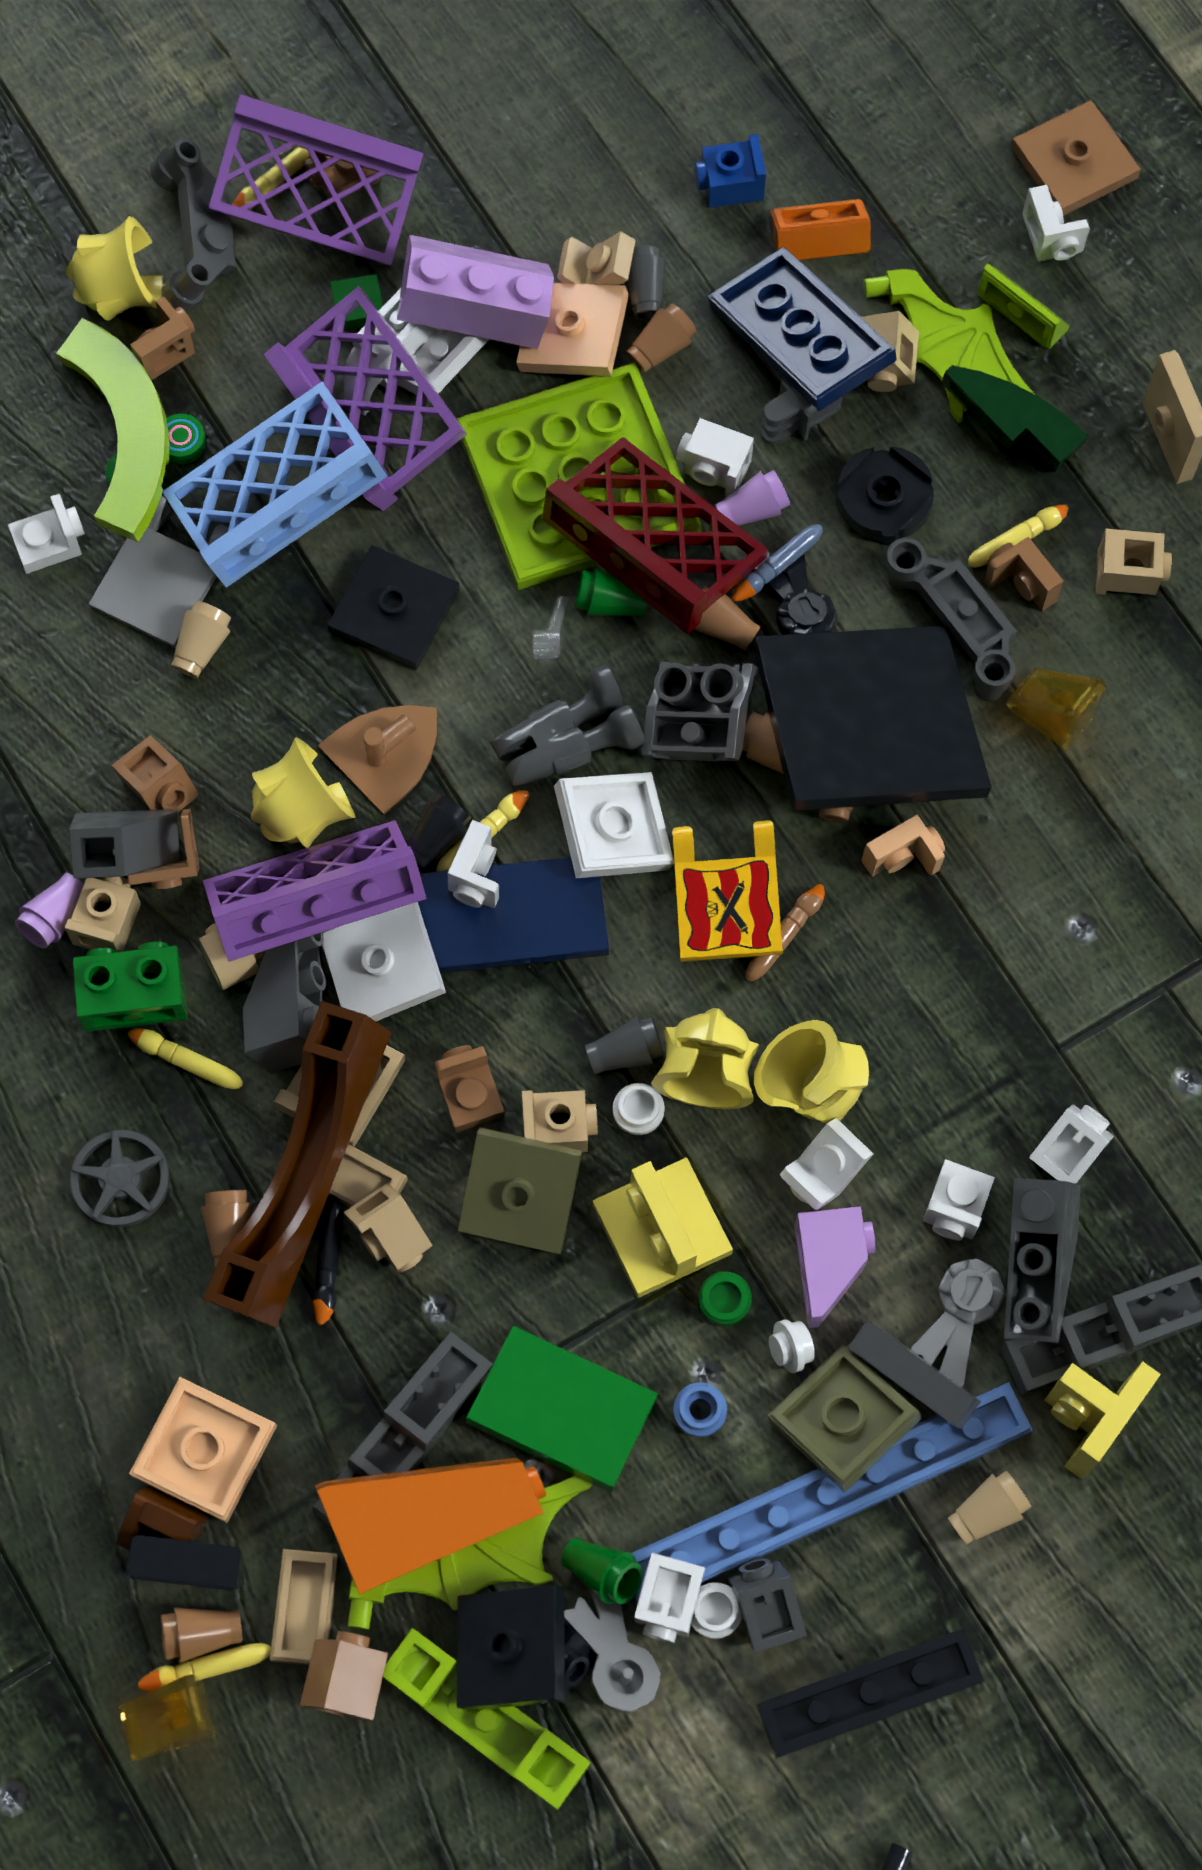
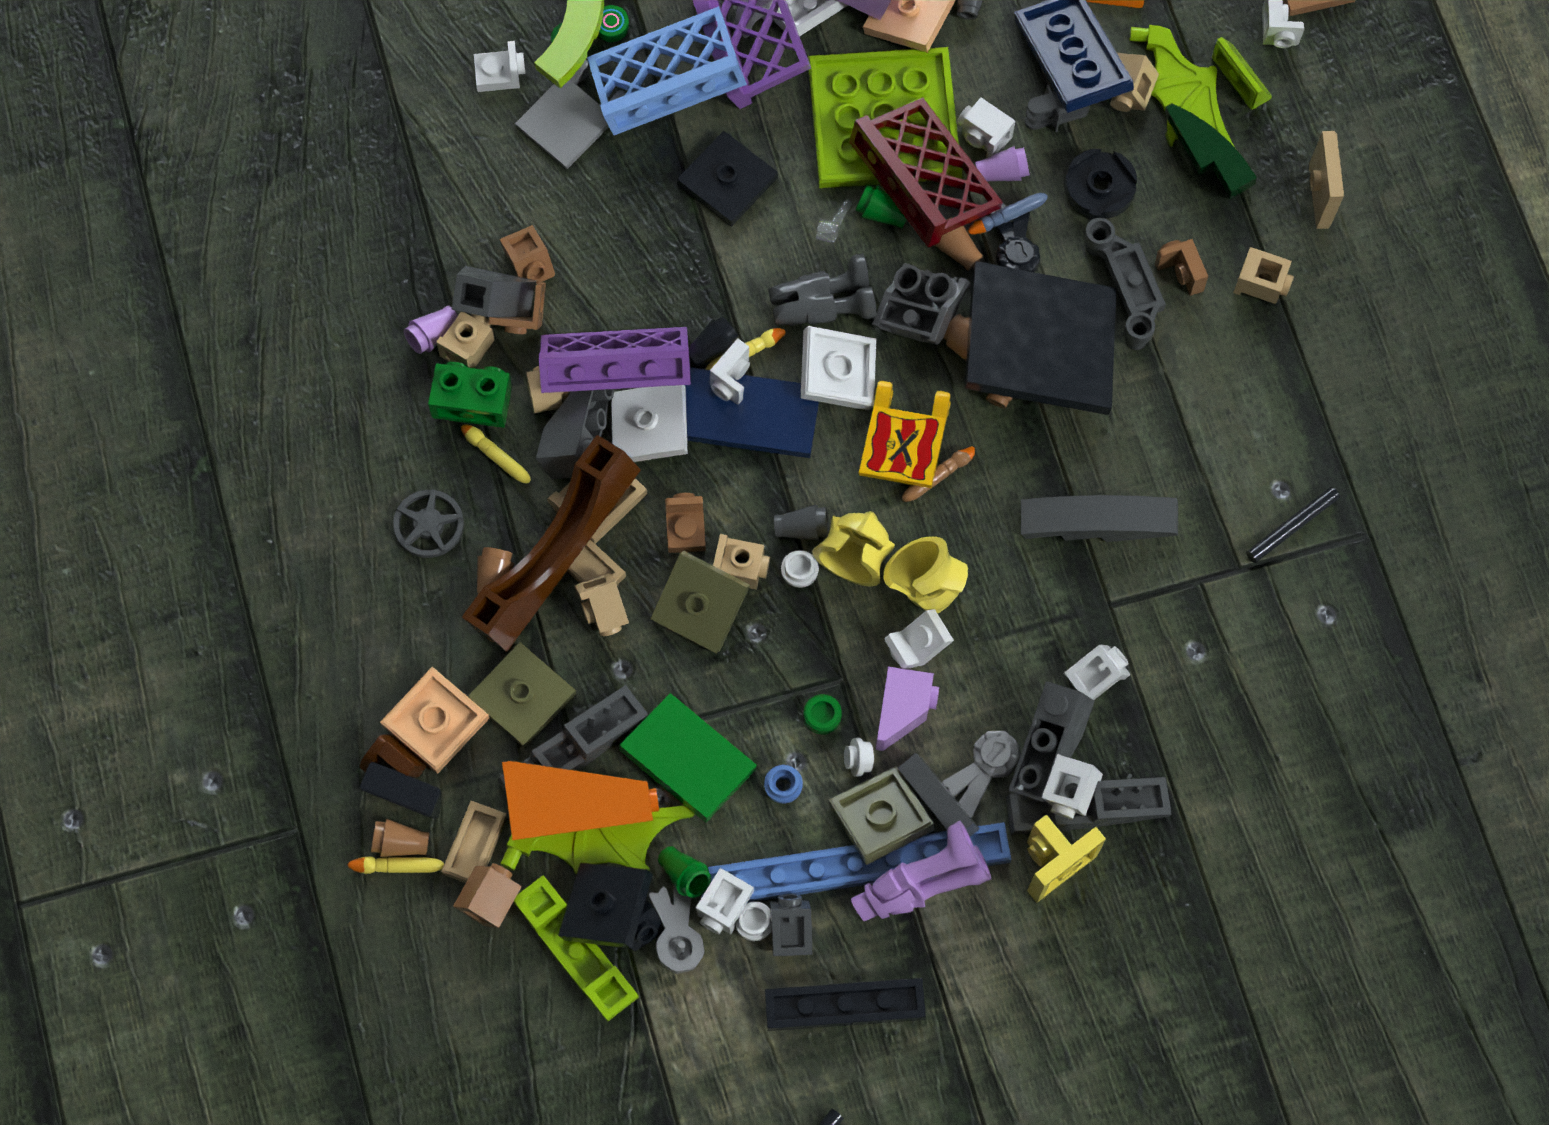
camera: 15 degrees right, 0 degrees up
clear yellow slope [119,1674,216,1761] -> none
tan cone [171,601,231,679] -> none
light yellow helmet [251,737,356,849] -> none
black piece [312,1197,343,1325] -> none
medium nougat shield [318,705,437,815] -> none
light yellow bracket [592,1157,733,1298] -> none
medium nougat cone [626,304,697,373] -> none
light nougat bracket [861,814,945,877] -> none
white bracket [923,1159,995,1240] -> none
tan cone [948,1470,1032,1545] -> none
light yellow piece [968,504,1068,568] -> none
clear yellow slope [1006,668,1107,750] -> none
none -> olive plate [468,642,576,749]
none -> lavender piece [851,821,991,922]
none -> dark grey slope [1021,495,1178,542]
none -> white brick [1042,754,1103,819]

